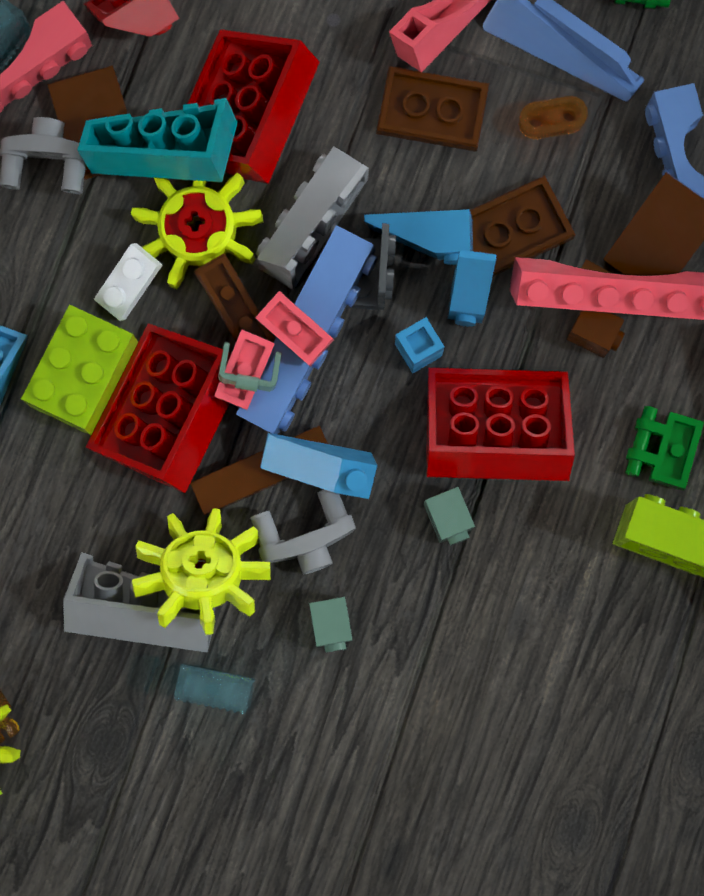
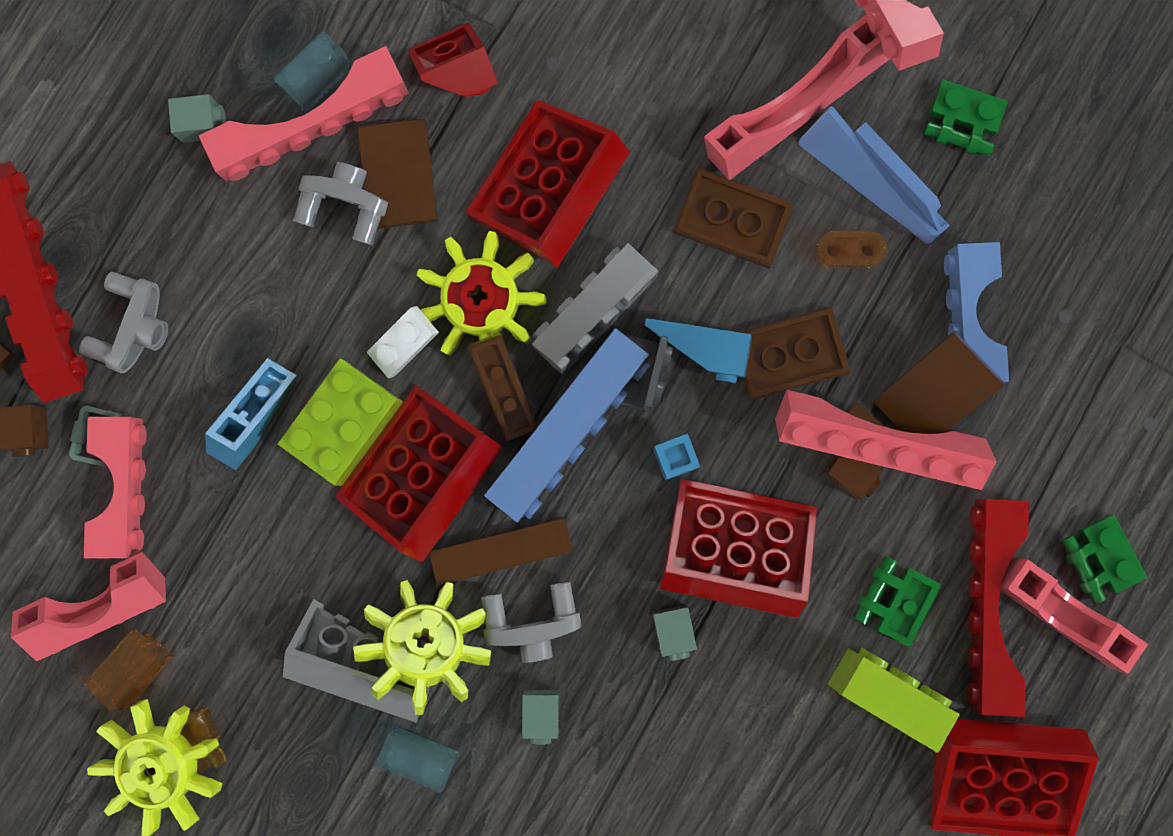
camera: 15 degrees right, 5 degrees up
teal wedge [77,98,238,182] -> none
coral plate [214,329,275,410] -> none
sand green piece [218,342,281,392] -> none
coral plate [255,291,334,367] -> none
dark azure slope [260,433,377,499] -> none
dark azure slope [447,250,496,327] -> none

